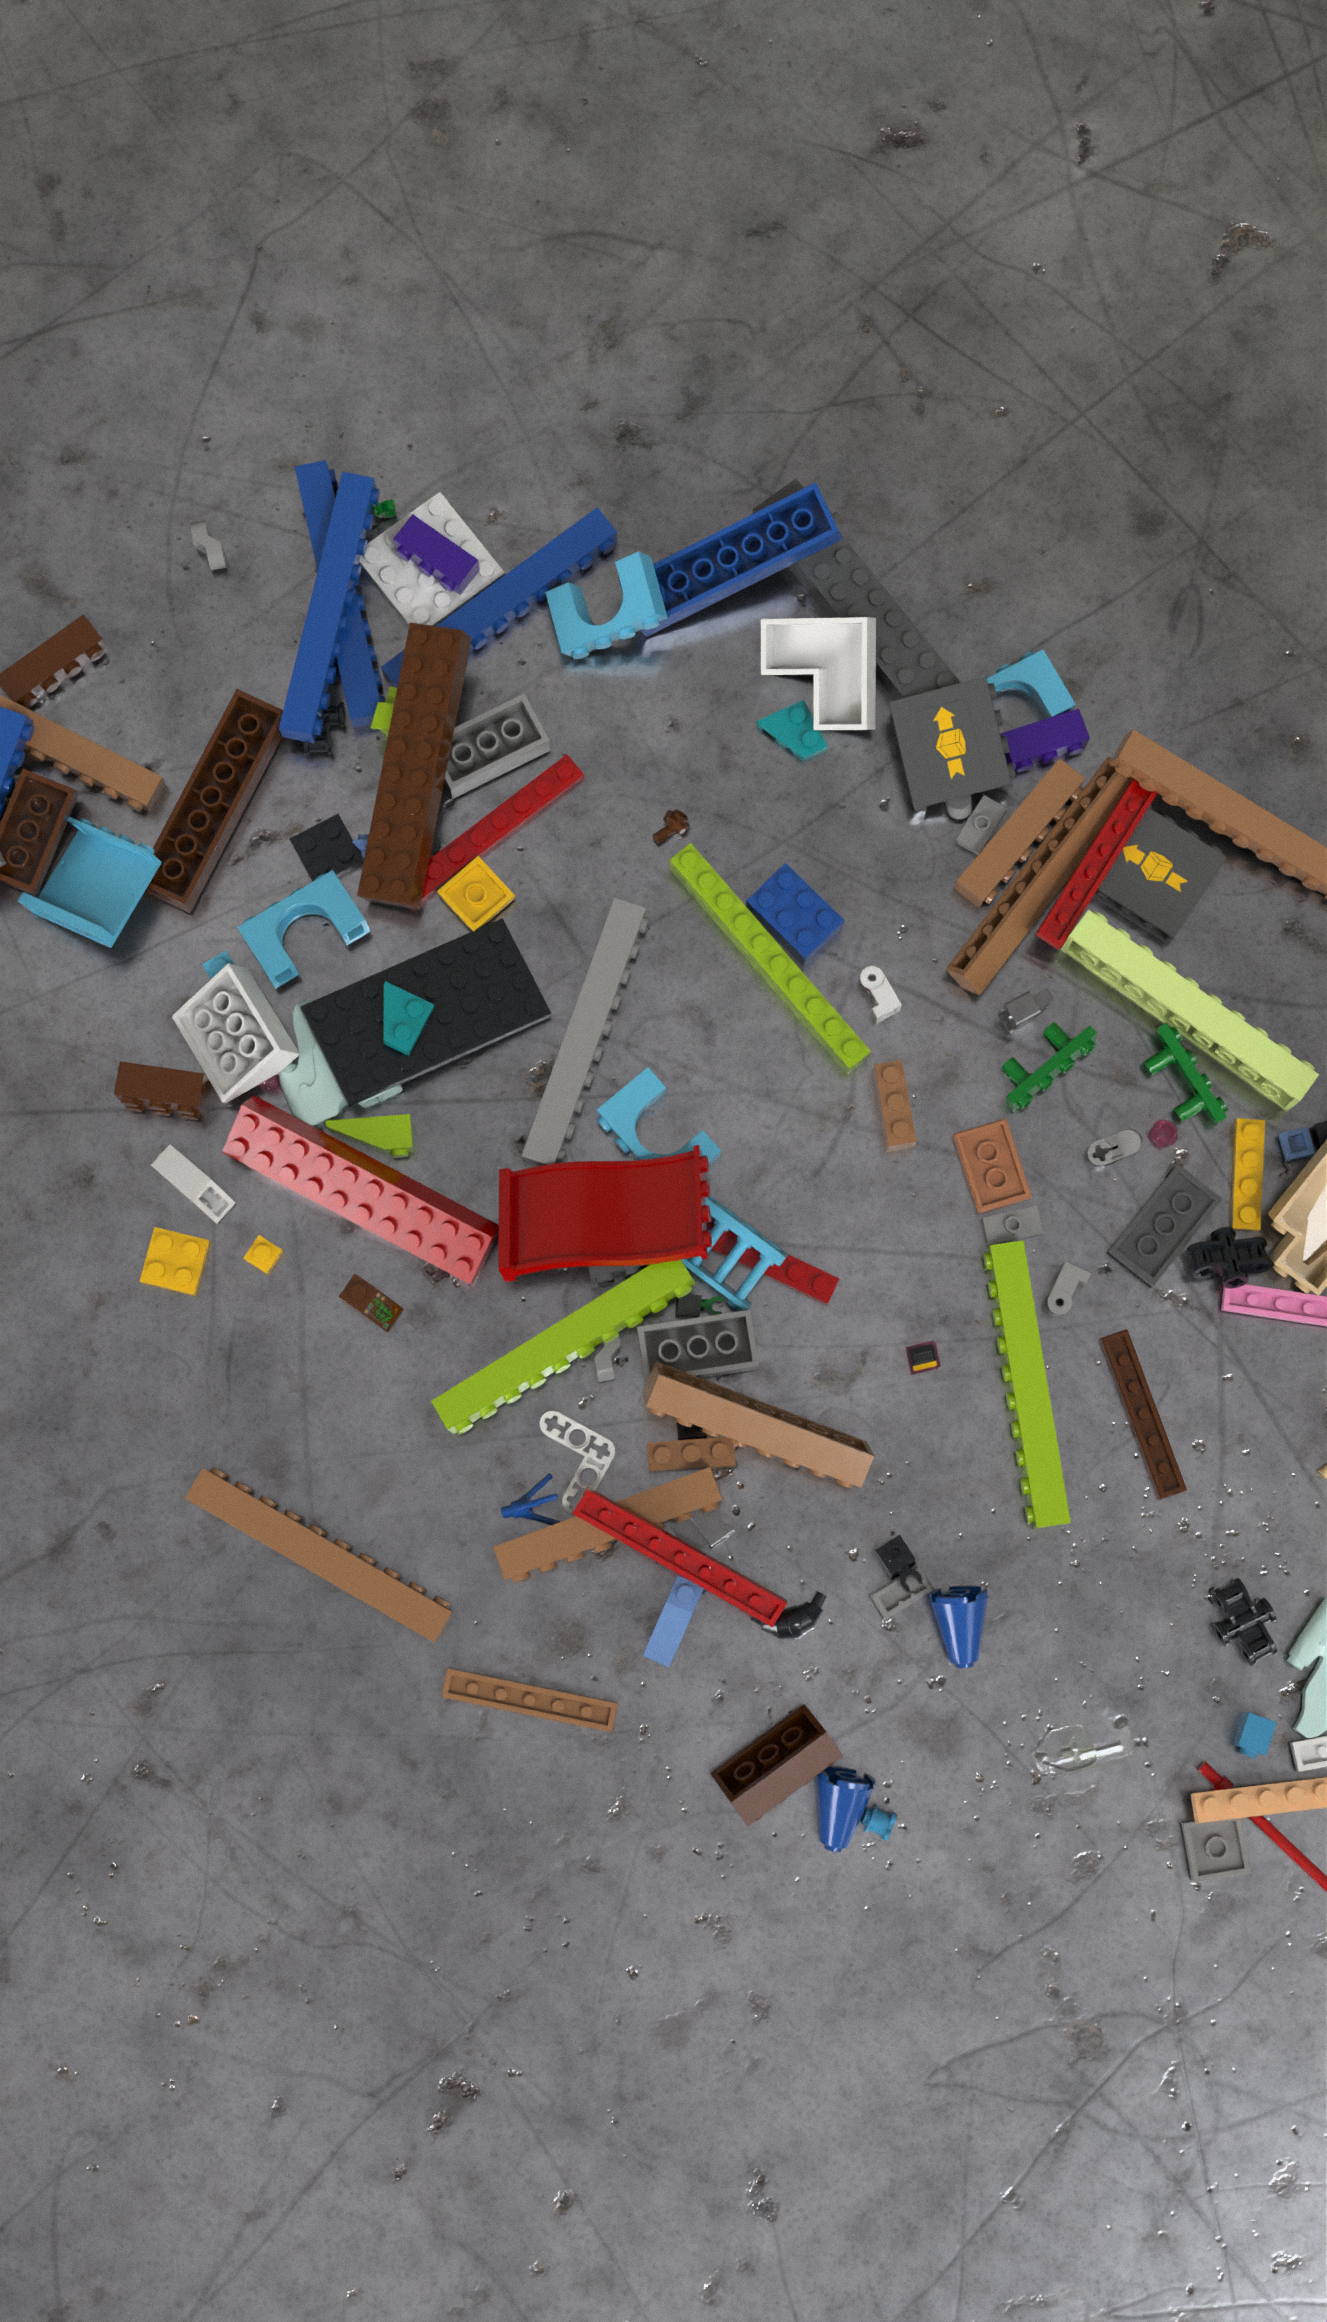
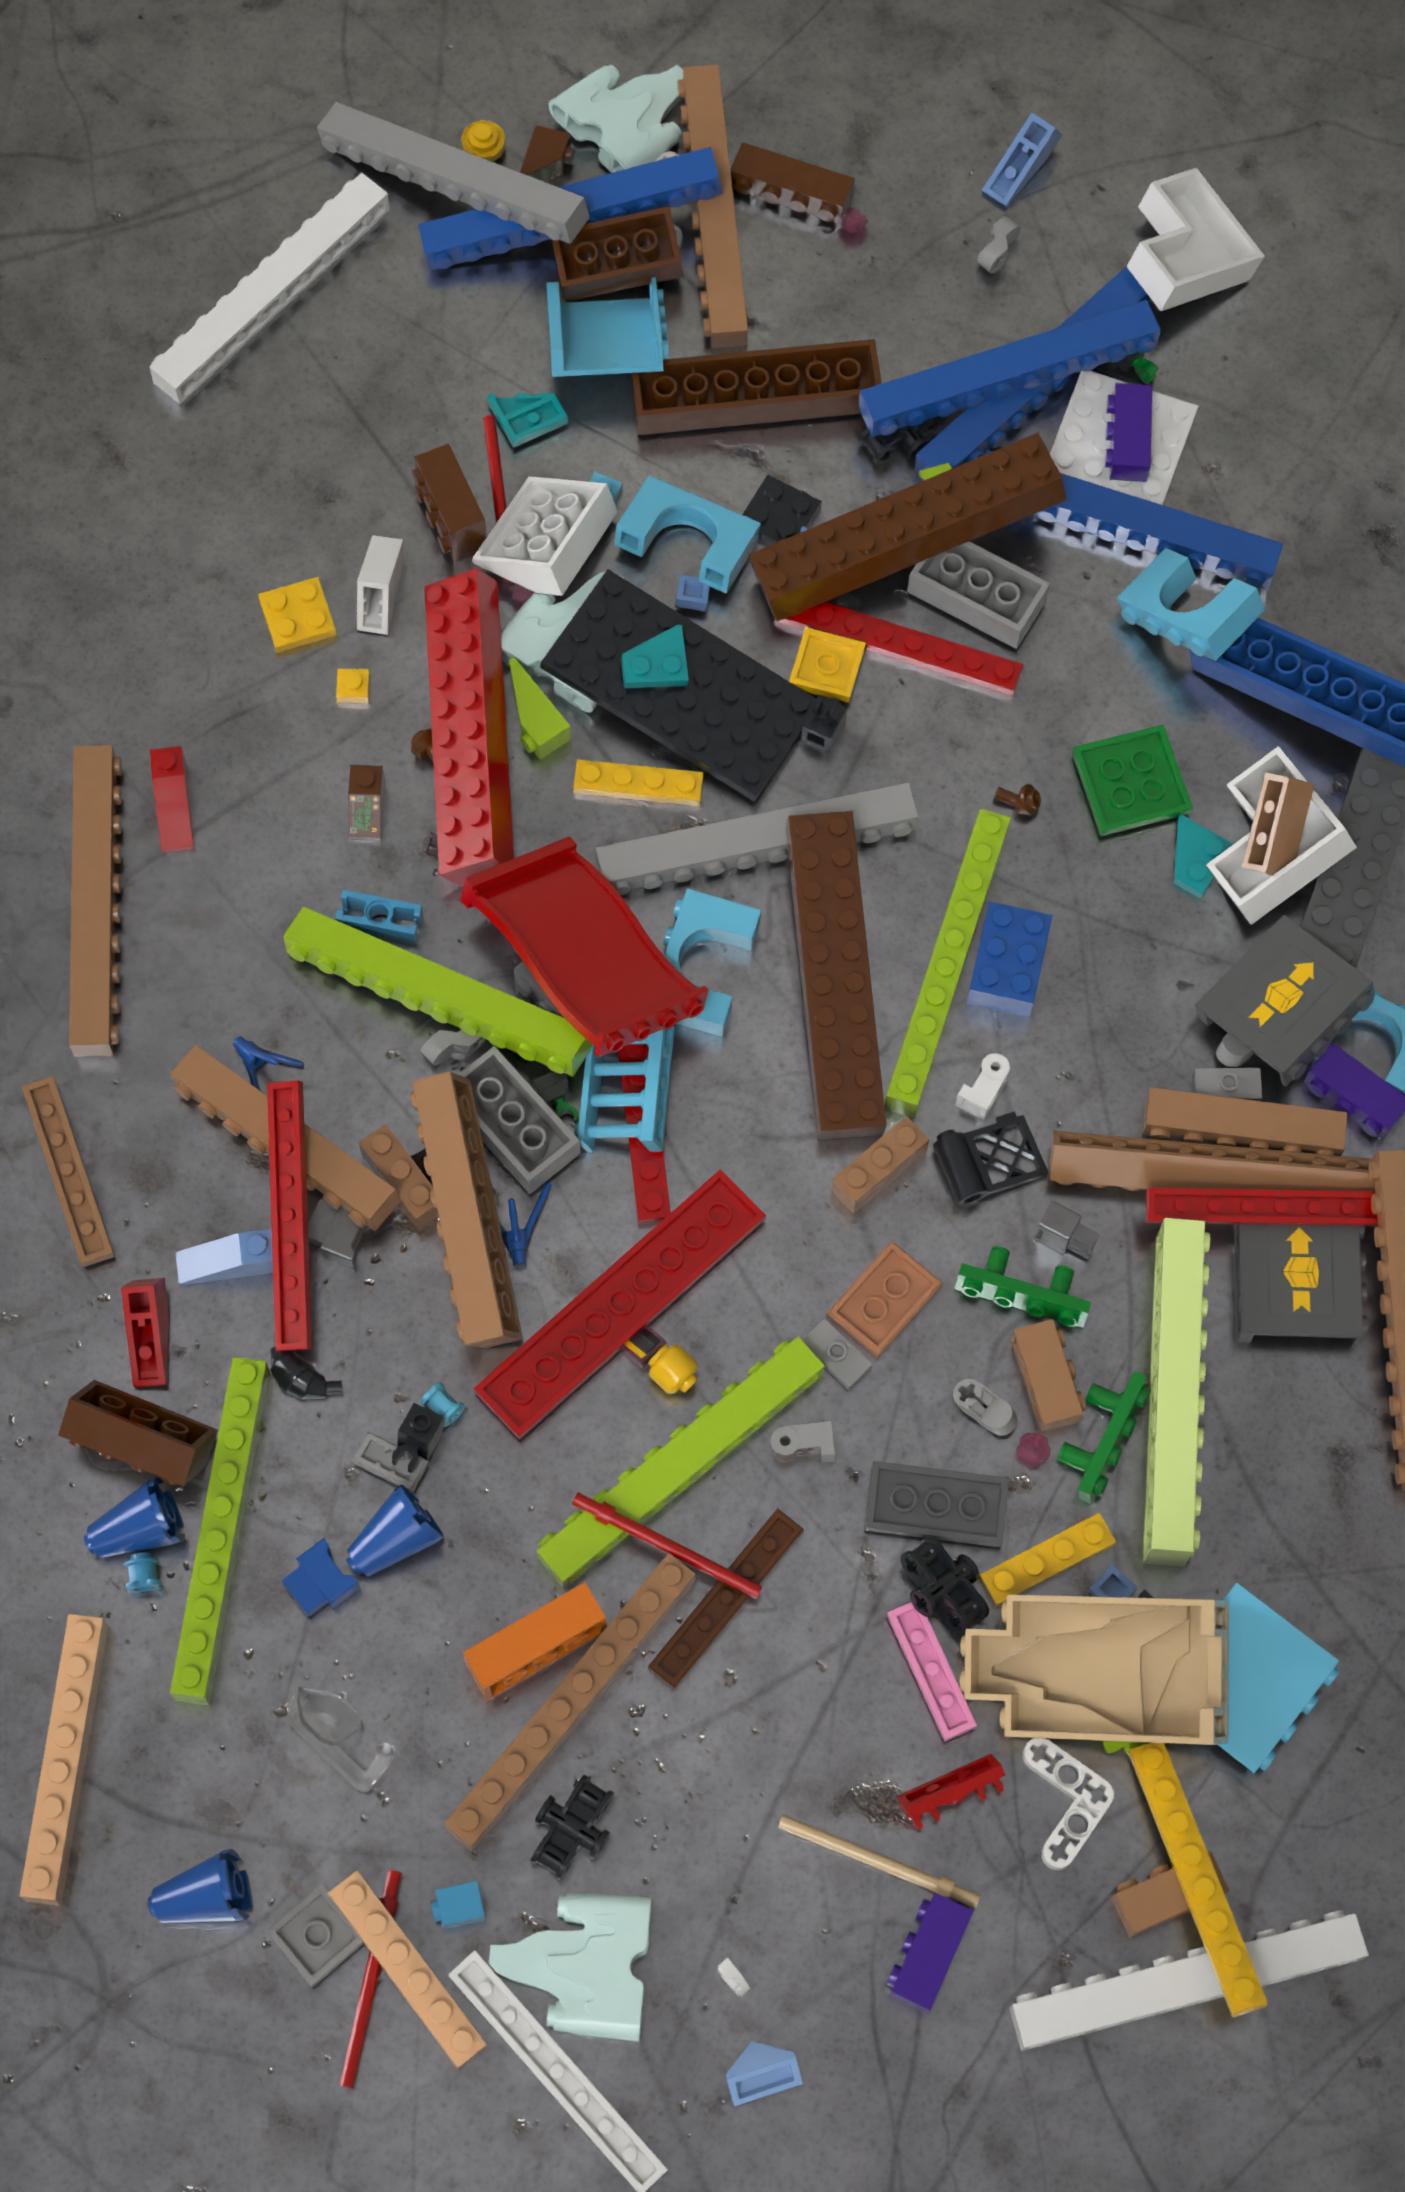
camera: 60 degrees right, 10 degrees down
white beam [539,1411,615,1515] -> none
none -> light nougat brick [20,1614,109,1906]
none -> red slope [121,1278,169,1387]
none -> blue cone [148,1849,252,1923]
none -> red slope [150,746,194,853]
none -> lime brick [170,1357,270,1705]
none -> blue piece [281,1538,361,1618]
none -> dark azure piece [335,890,424,947]
none -> reddish brown plate [411,729,433,762]
none -> medium azure bush [420,1382,466,1427]
none -> medium nougat brick [444,1553,696,1852]
none -> orange brick [463,1582,607,1701]
none -> red plate [473,1169,766,1440]
none -> red bar [483,415,512,582]
none -> teal wing [486,393,568,448]
none -> blue plant [499,1182,552,1264]
none -> red bar [572,1492,762,1599]
none -> yellow plate [573,759,703,806]
none -> yellow head [648,1344,698,1394]
none -> medium blue plate [675,575,709,611]
none -> reddish brown brick [786,811,887,1140]
none -> black brick [801,695,847,753]
none -> clear pink plate [840,207,868,235]
none -> black piece [933,1111,1049,1206]
none -> medium blue slope [982,112,1062,207]
none -> medium nougat brick [1011,1319,1086,1433]
none -> green plate [1072,724,1193,836]
none -> white piece [1127,168,1265,311]
none -> medium nougat brick [1242,772,1315,875]

